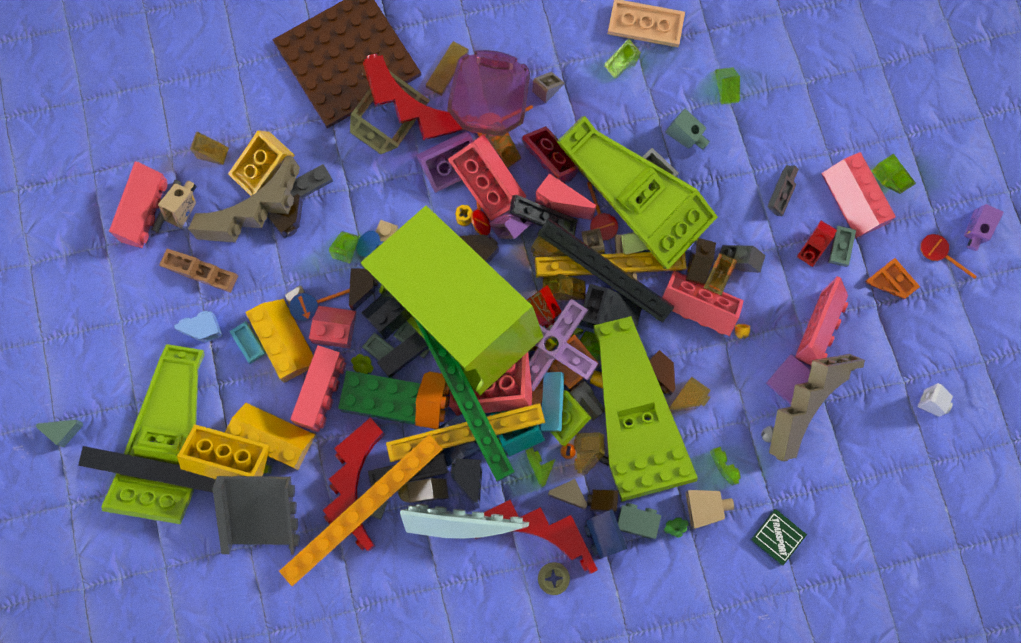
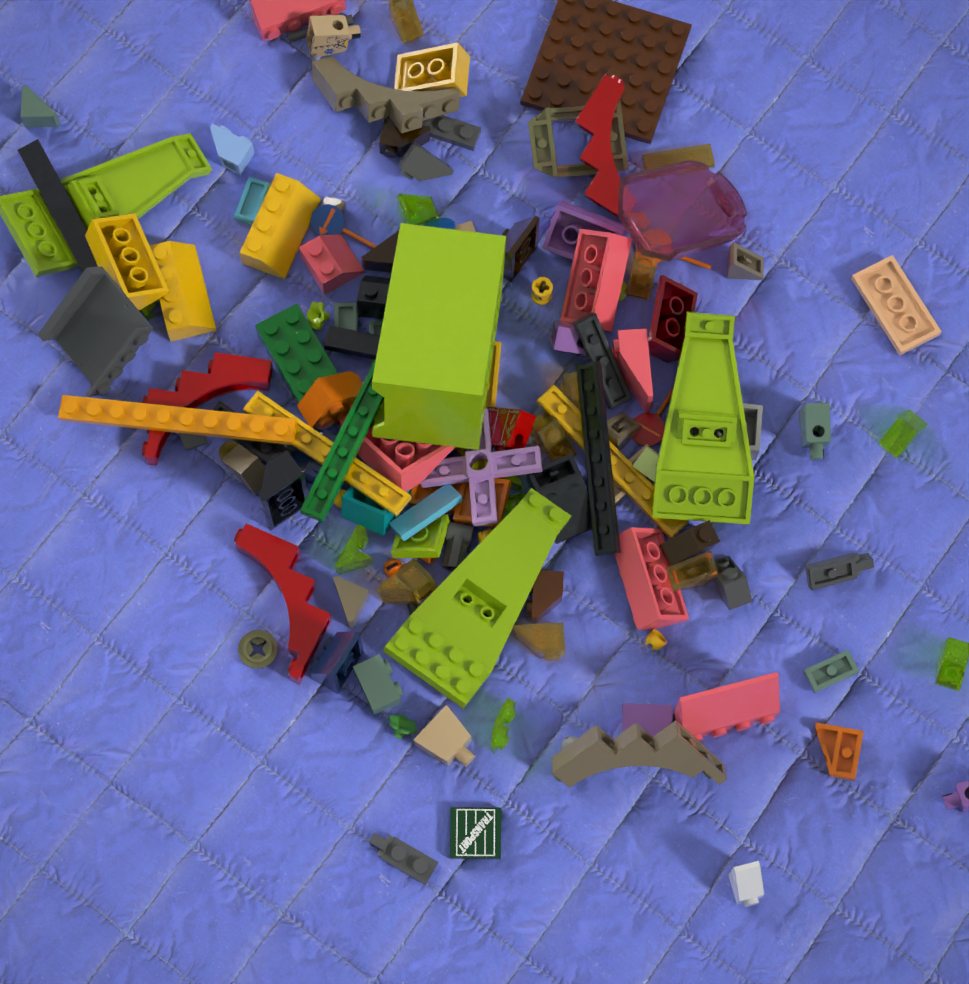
camera: 50 degrees right, 5 degrees down
medium nougat slope [159,249,238,293] -> none
coral brick [290,345,346,432] -> none
light aqua wedge [400,504,529,539] -> none
dark brown slope [459,235,499,263] -> none
red piece [471,202,491,235] -> none
dark brown slope [587,489,619,513] -> none
clear neon green slope [604,39,641,78] -> none
red slope [797,220,837,267] -> none
coral slope [822,152,896,238] -> none
red piece [920,234,977,279] -> none
none -> dark grey hinge [369,833,438,885]
none -> dark grey slope [398,141,454,181]
none -> dark brown slope [502,216,539,282]

